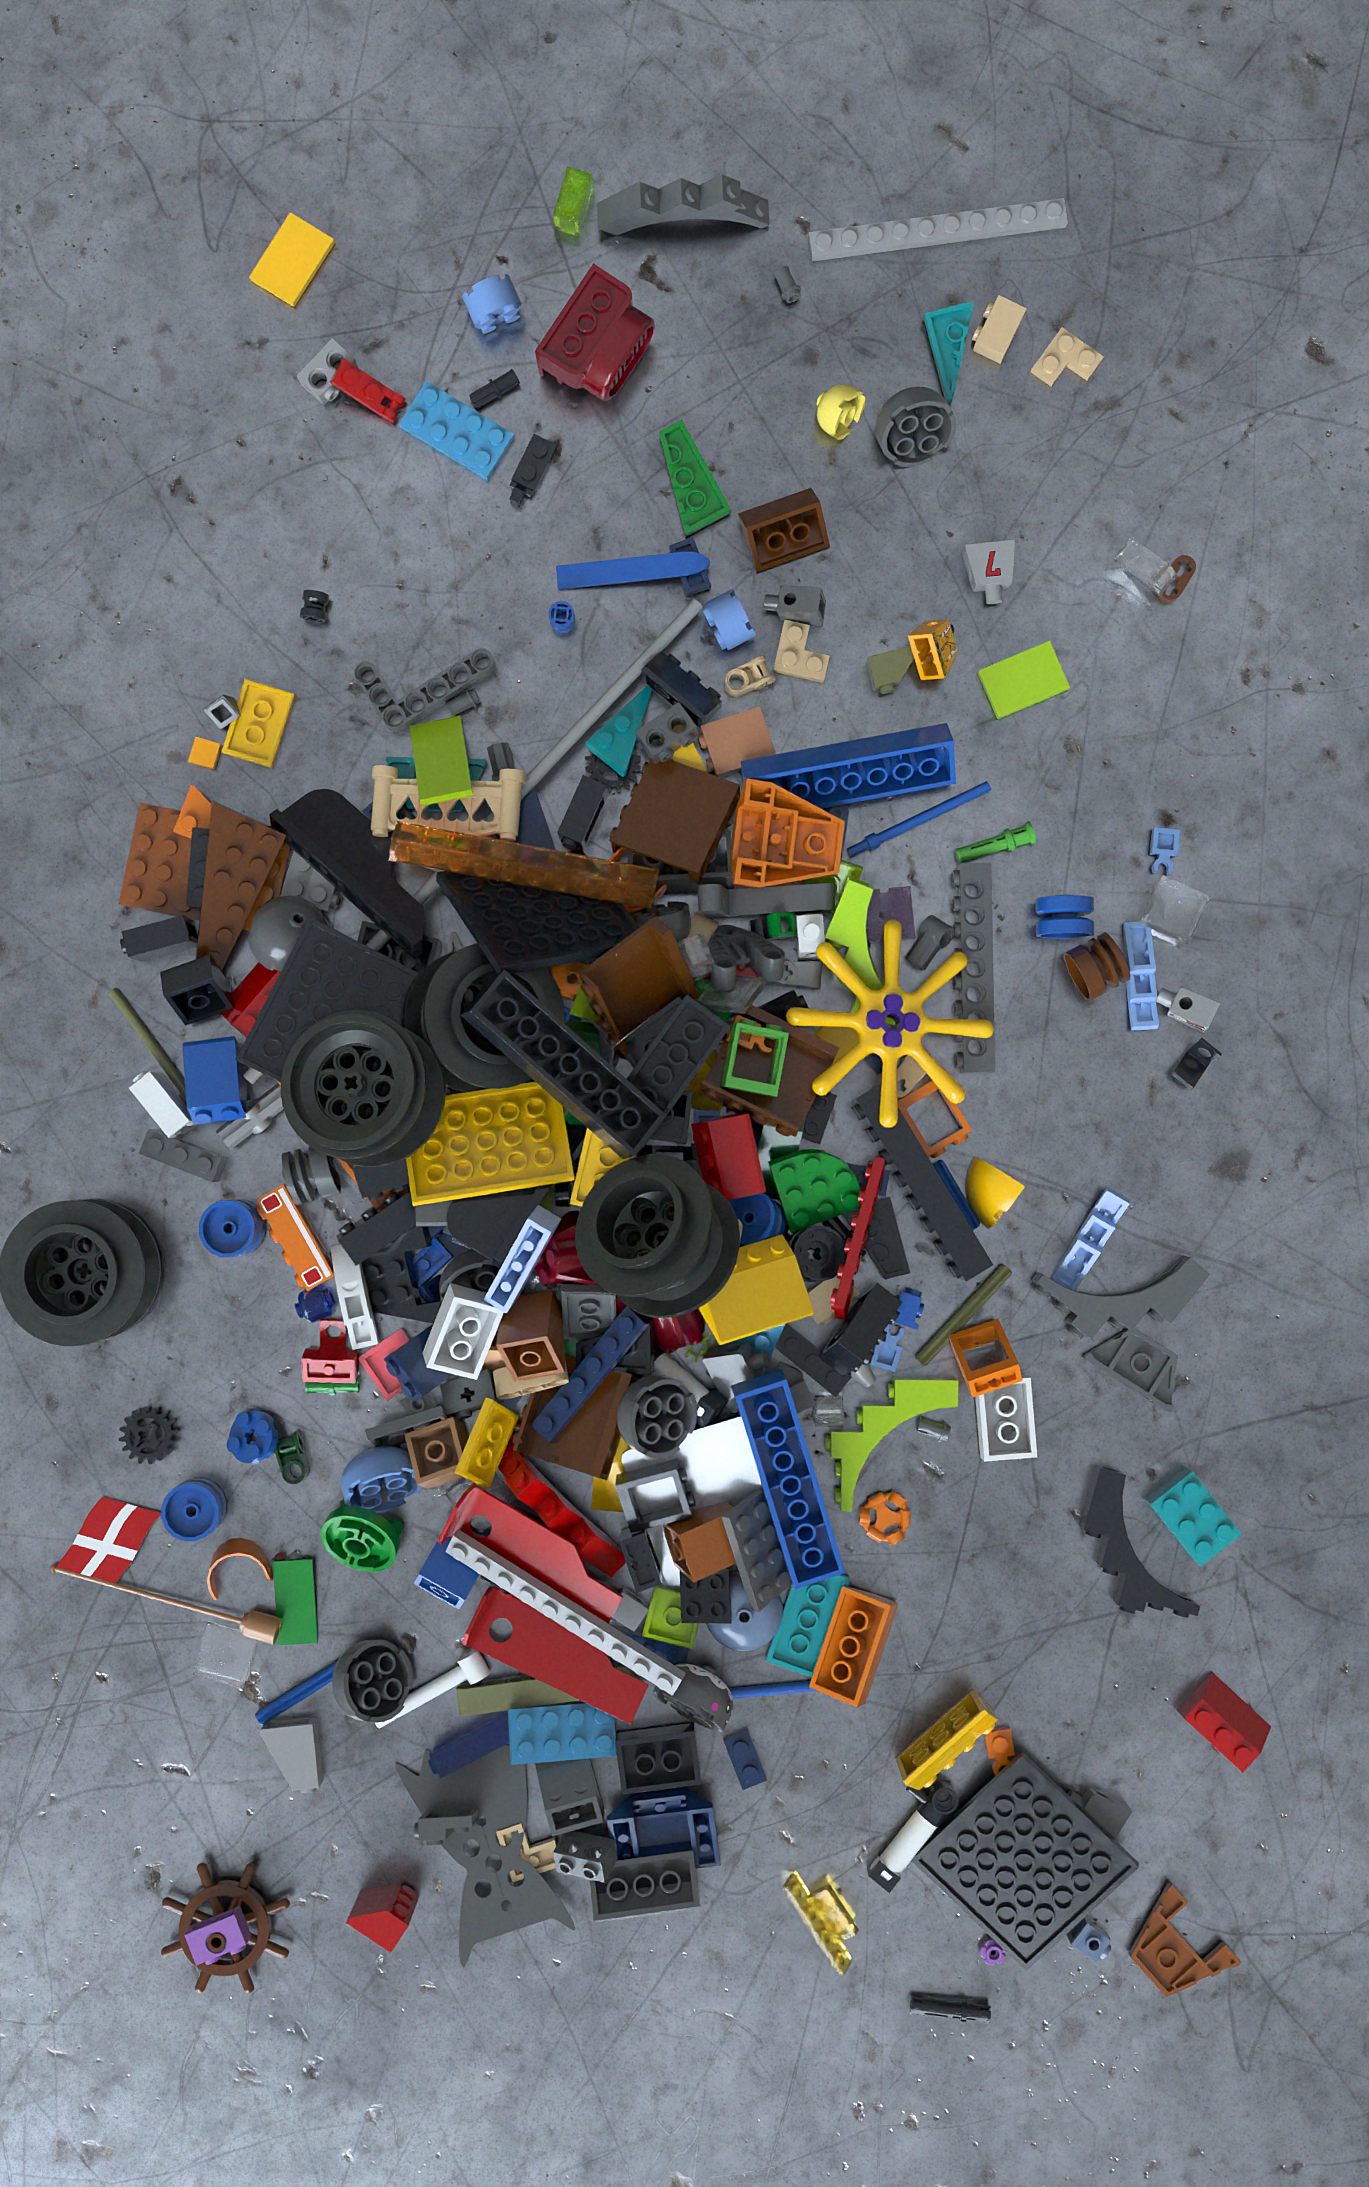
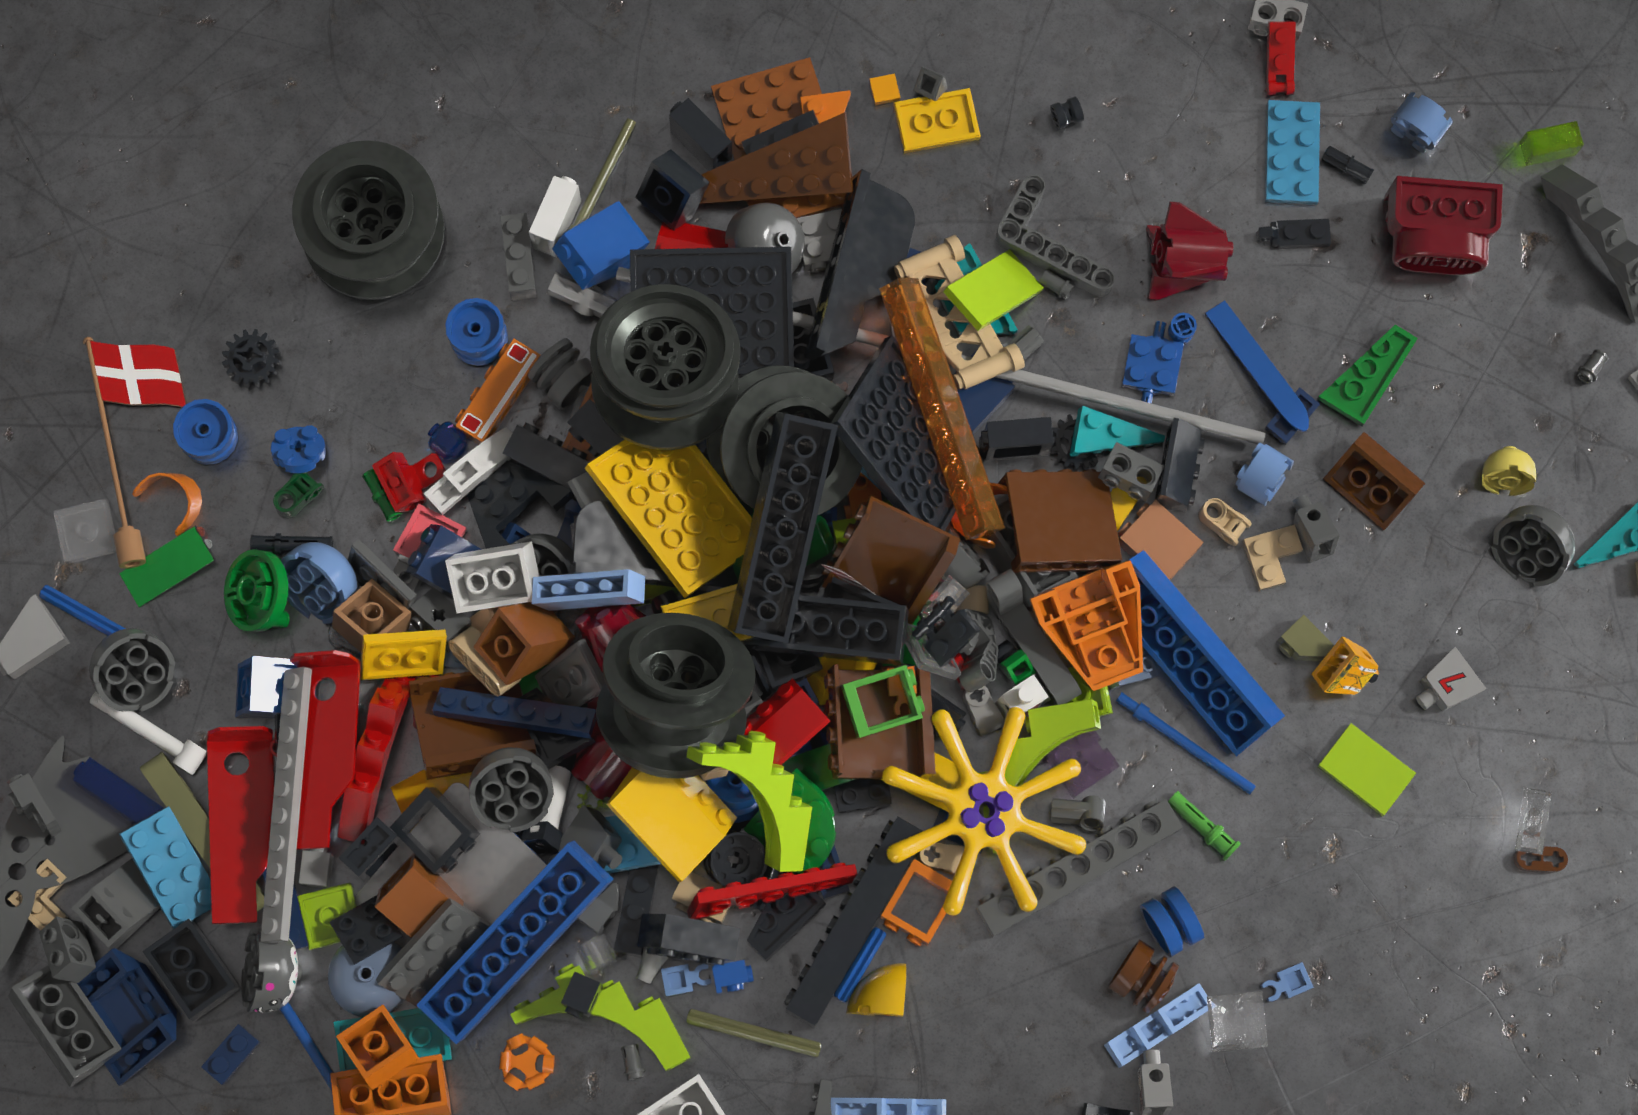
camera: 55 degrees right, 10 degrees down
blue plate [411,1237,454,1288] -> none
orange window [949,1319,1023,1398] -> none
none -> black pin [250,533,333,555]
none -> orange brick [336,1005,419,1090]
none -> black brick [561,972,603,1020]
none -> lime arch [687,731,812,872]
none -> black plate [912,596,981,667]
none -> blue plate [1122,321,1184,403]
none -> dark red brick [1146,202,1234,300]

